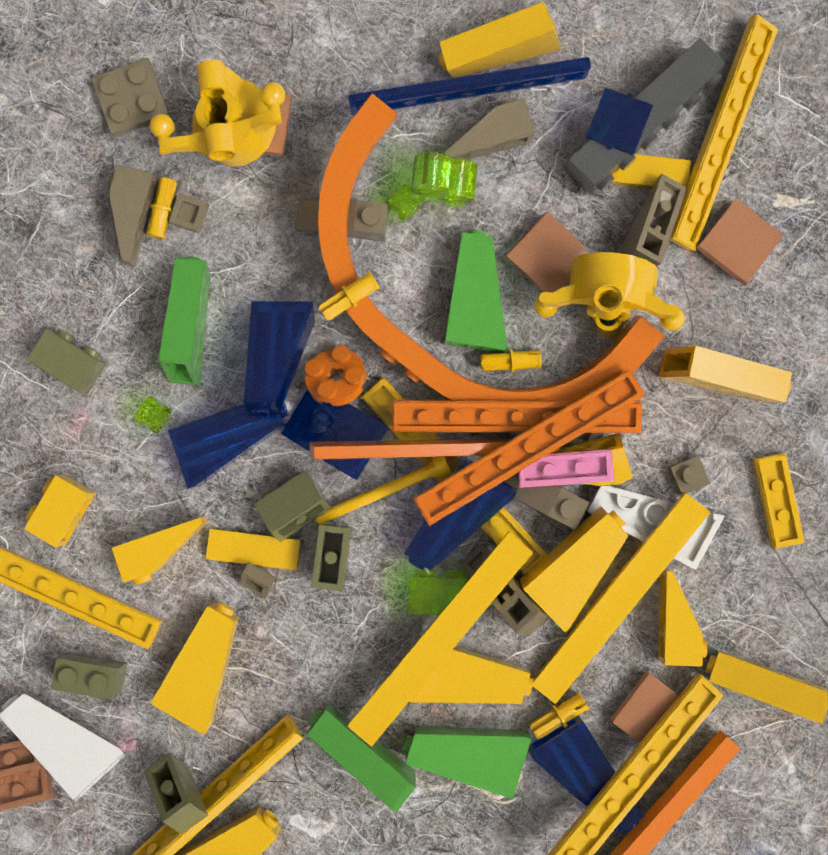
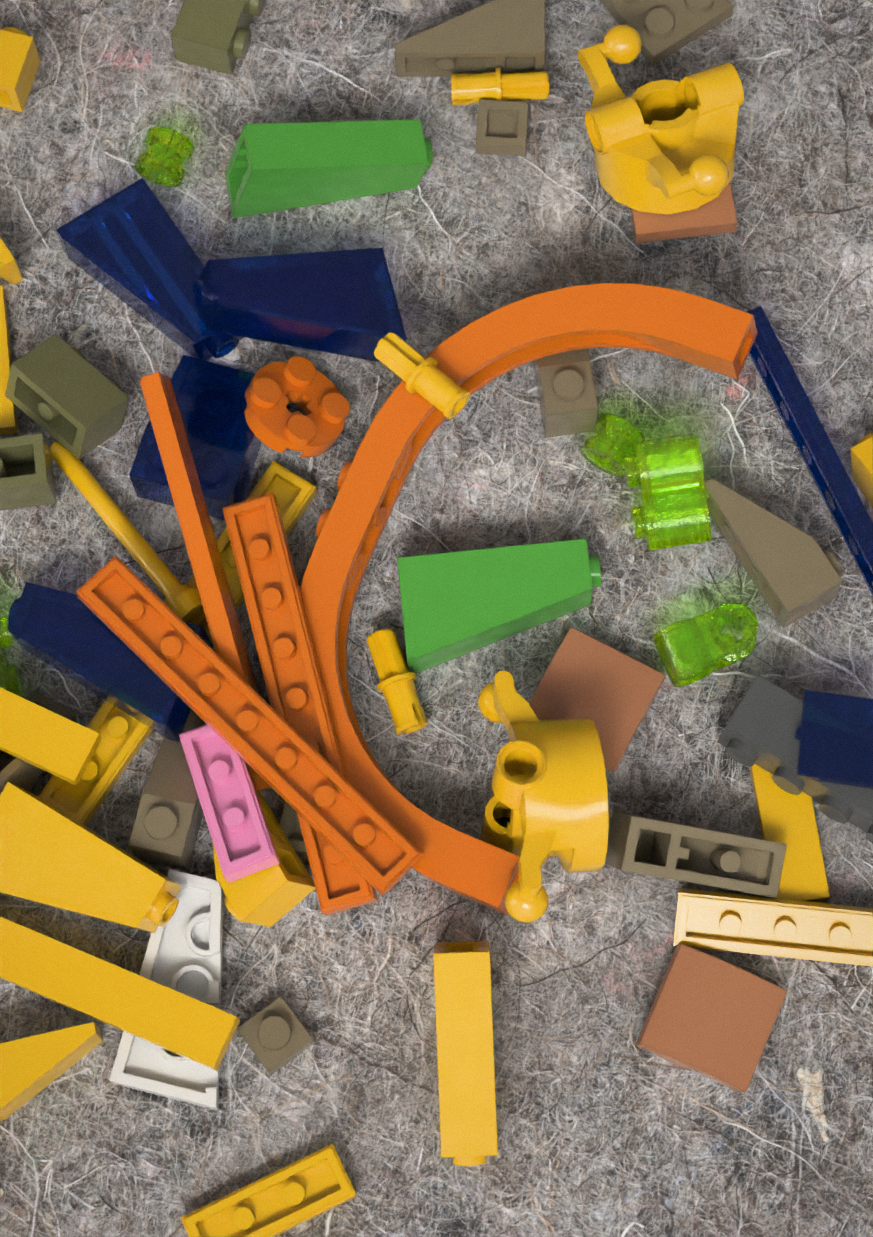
camera: 80 degrees right, 15 degrees down
none -> clear neon green piece [652,602,758,687]

